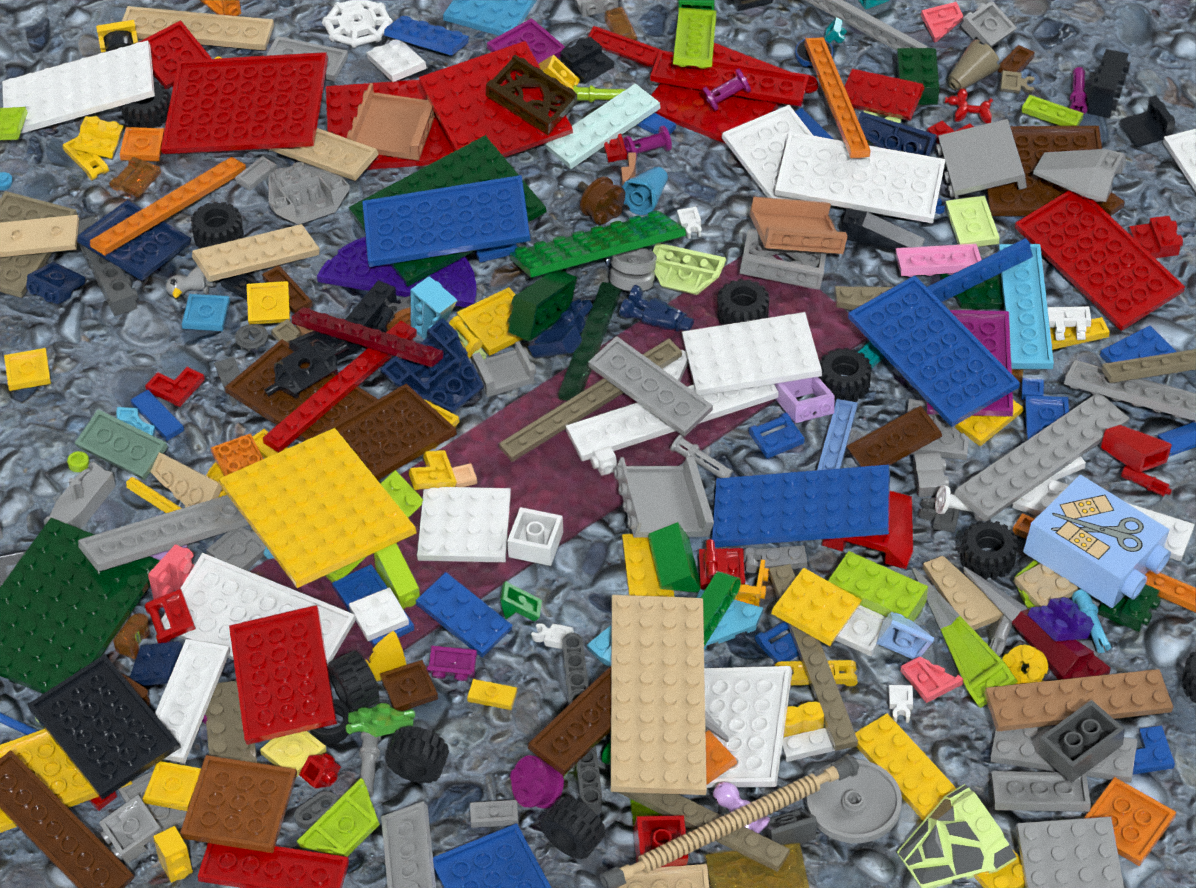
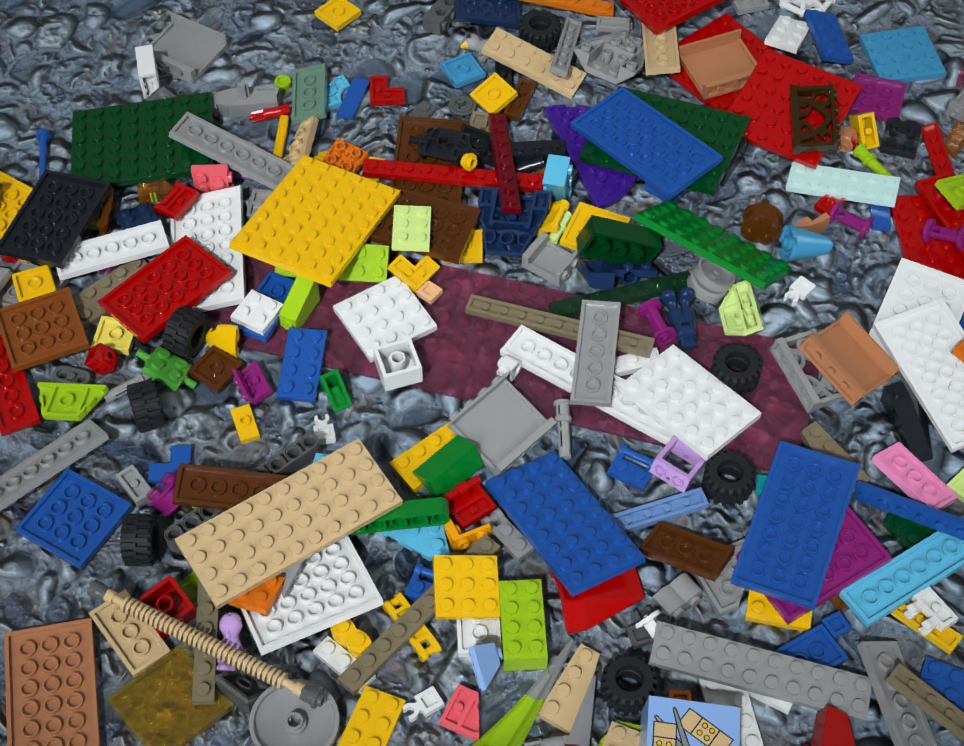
camera: 55 degrees right, 5 degrees up
none -> blue tile [148,445,192,485]
none -> red piece [249,104,291,123]
none -> yellowish green plate [392,205,431,252]
none -> yellow plate [461,153,477,171]
none -> light grey plate [549,17,582,78]
none -> magenta hose [637,299,677,346]

